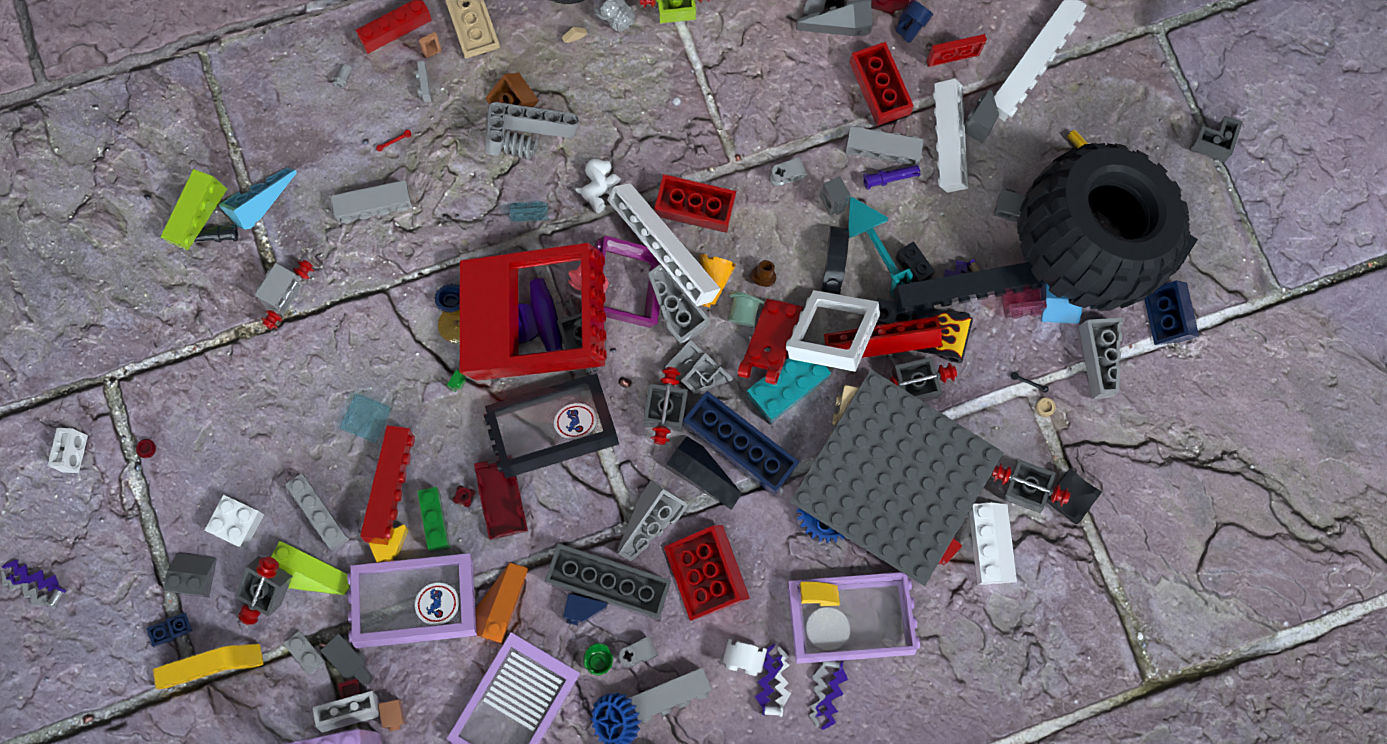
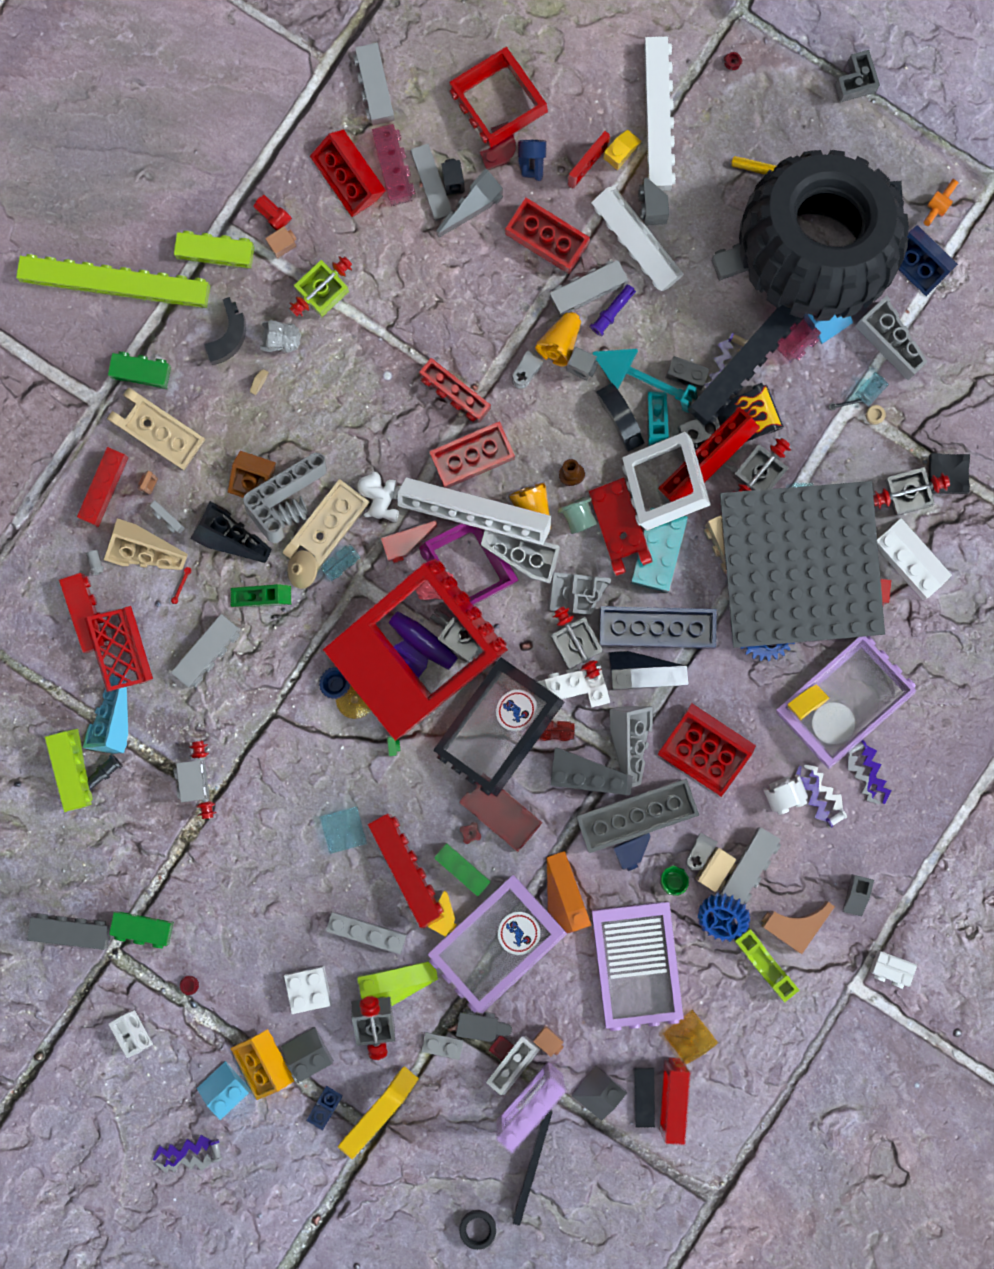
camera: 30 degrees left, 10 degrees up
none -> dark grey brick [27,913,111,950]
none -> red brick [59,572,108,654]
none -> red fence [85,606,153,692]
none -> tan wedge [104,518,188,570]
none -> green brick [109,911,174,949]
none -> black wedge [190,501,272,563]
none -> medium azure slope [197,1061,251,1120]
none -> light orange slope [230,1029,294,1100]
none -> green slope [231,584,291,607]
none -> tan hinge [283,479,370,572]
none -> tan dish [287,550,317,589]
none -> slope [381,520,437,564]
none -> red brick [419,358,491,423]
none -> white bracket [527,666,610,718]
none -> light orange cone [535,312,581,366]
none -> clear red hinge [539,721,575,741]
none -> dark grey wedge [550,747,633,795]
none -> yellow slope [603,129,642,171]
none -> teal slope [648,392,669,447]
none -> tan slope [695,847,736,892]
none -> dark red plate [724,52,742,71]
none -> clear light blue bracket [855,372,889,406]
none -> orange piece [923,179,959,226]

